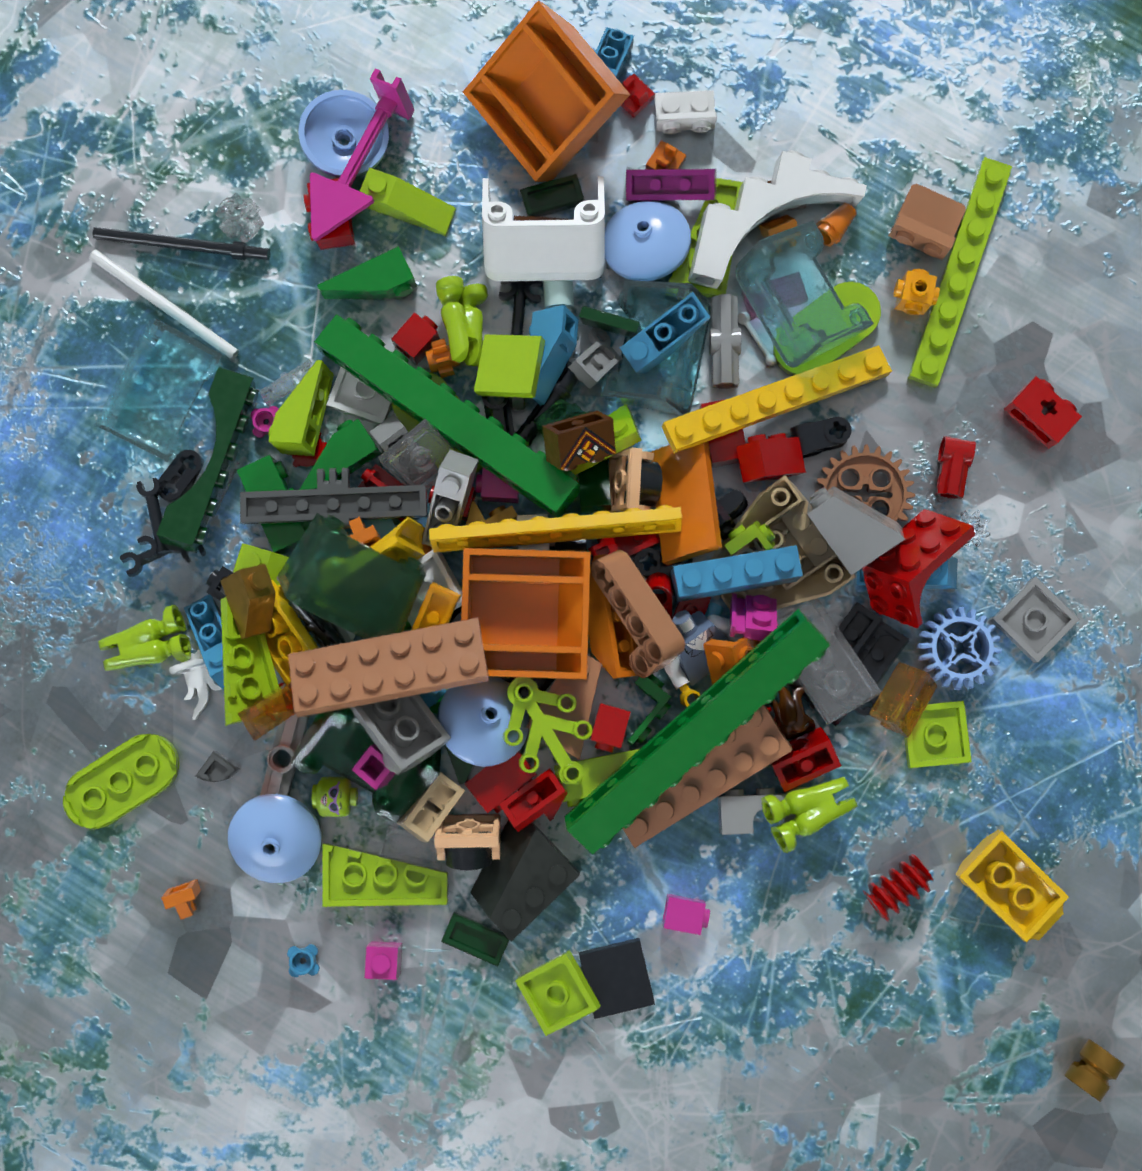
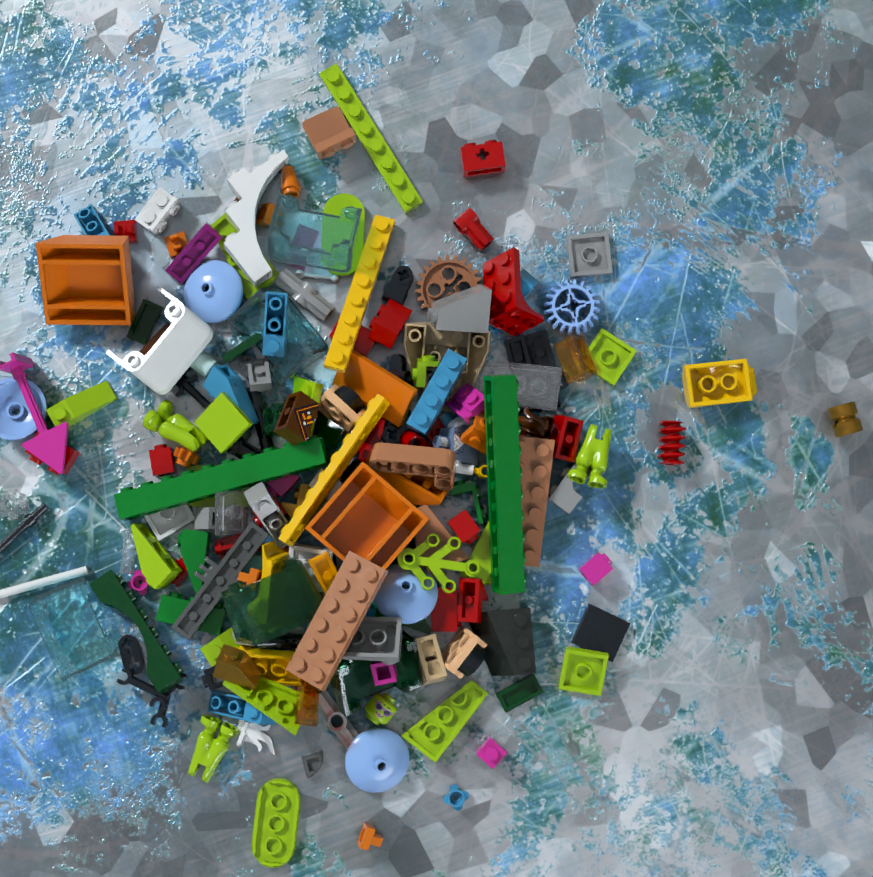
camera: 60 degrees left, 0 degrees up
green slope [317,246,417,299] -> none
light orange brick [893,269,940,315] -> none

